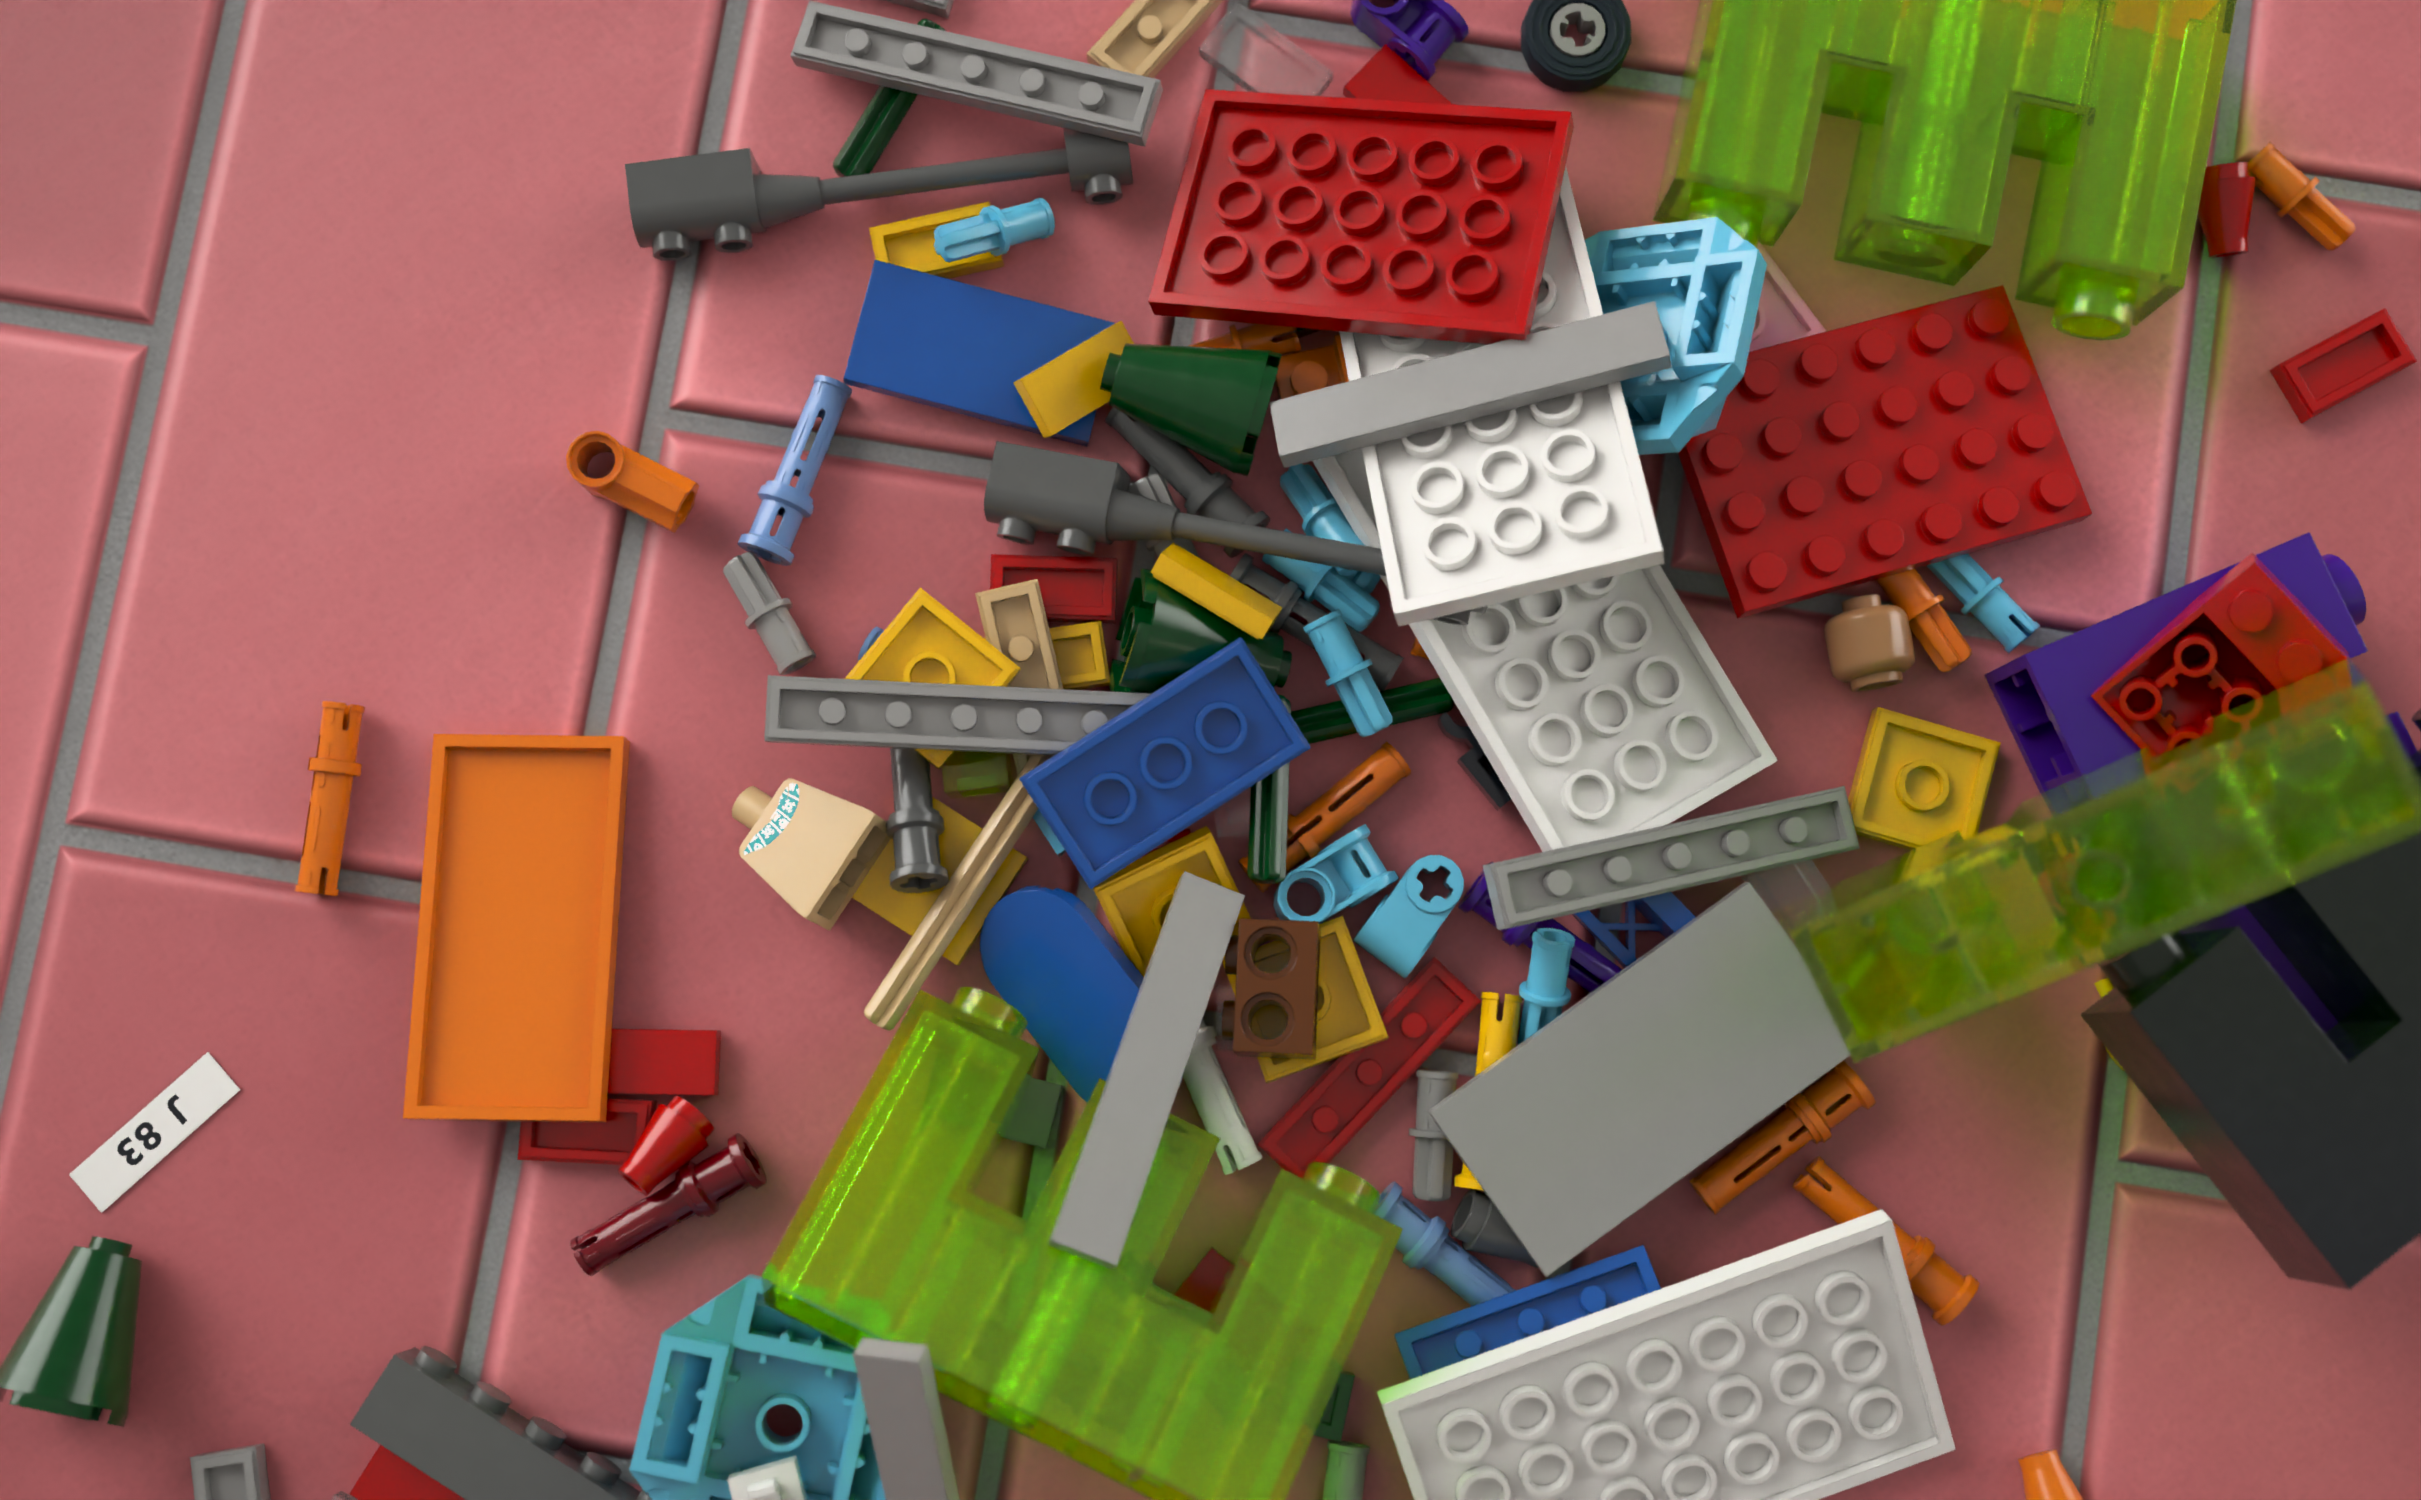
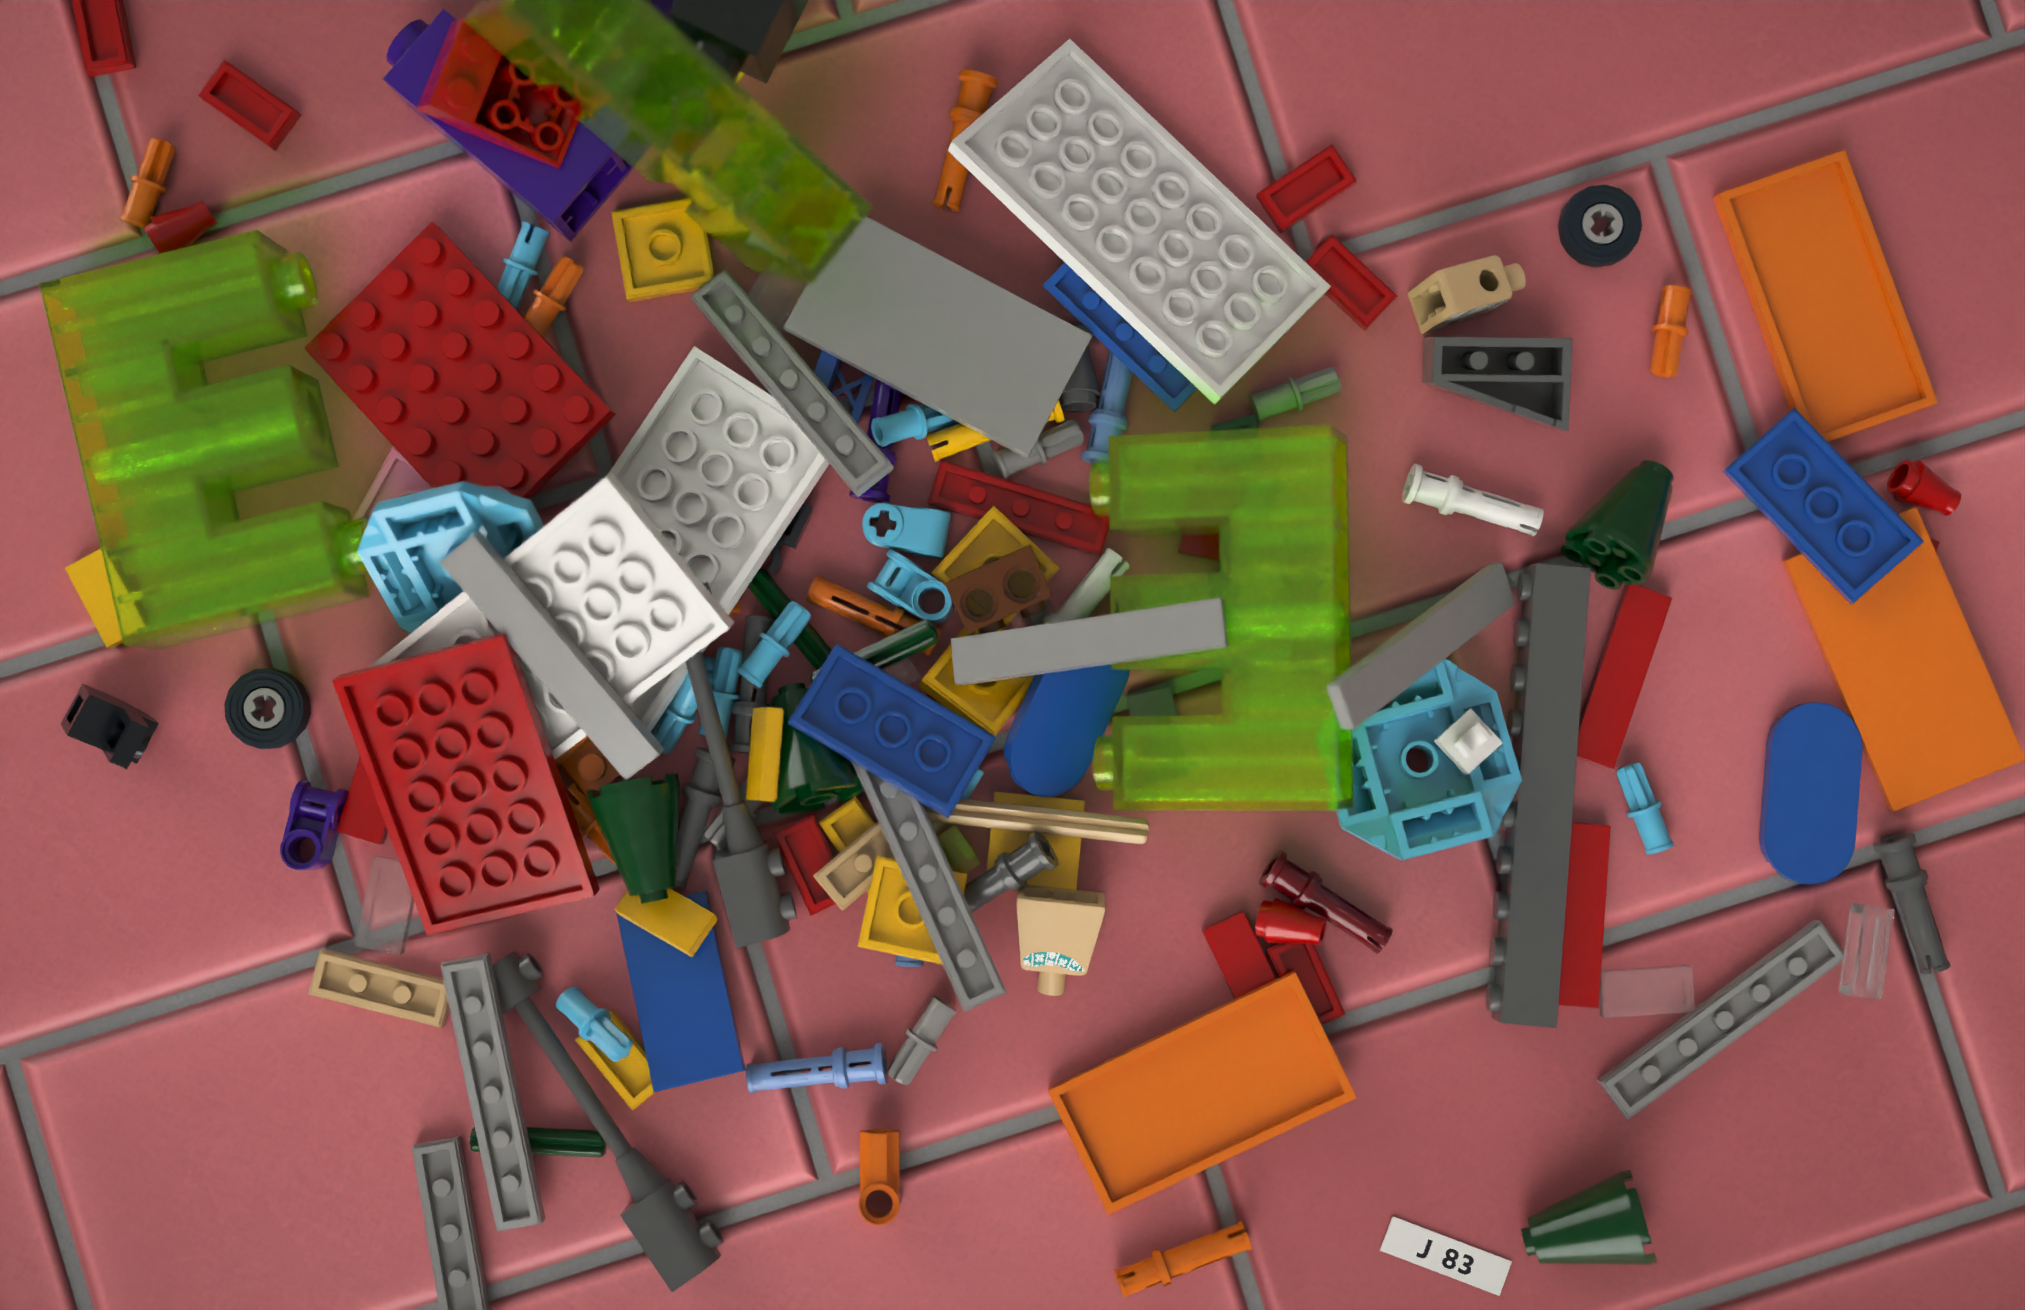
camera: 120 degrees left, 5 degrees up
orange pin [1689,1060,1876,1215] -> none
medium nougat head [1823,594,1915,692] -> none

